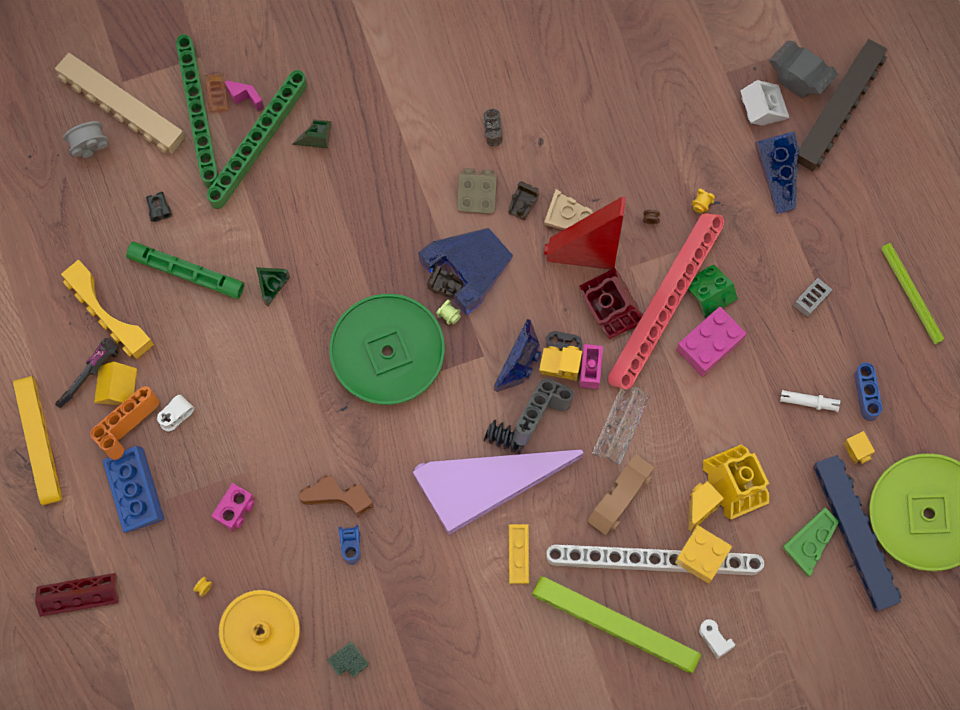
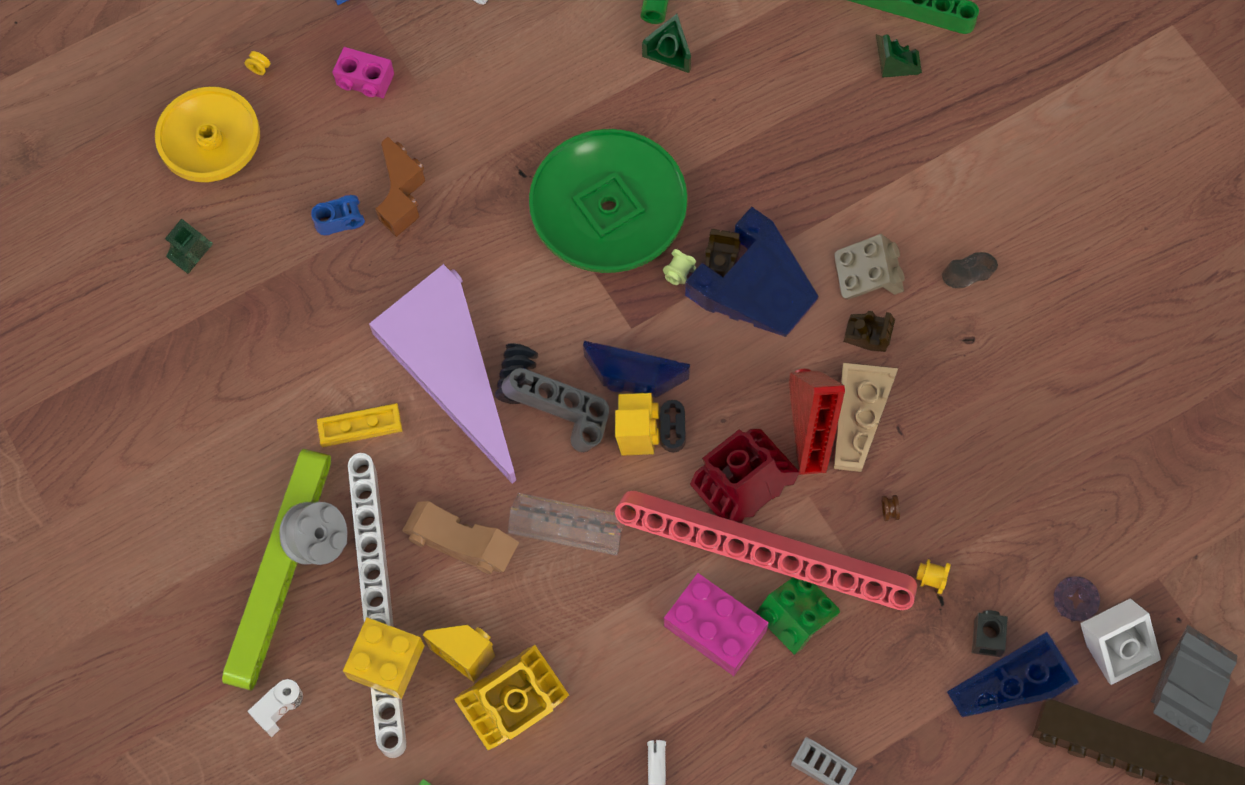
camera: 80 degrees right, 5 degrees down
dark pink brick [580,344,603,389] -> none
none -> light grey wheel [279,502,347,565]
none -> pearl dark grey brick [972,610,1008,657]
none -> clear purple gear [1053,576,1100,622]

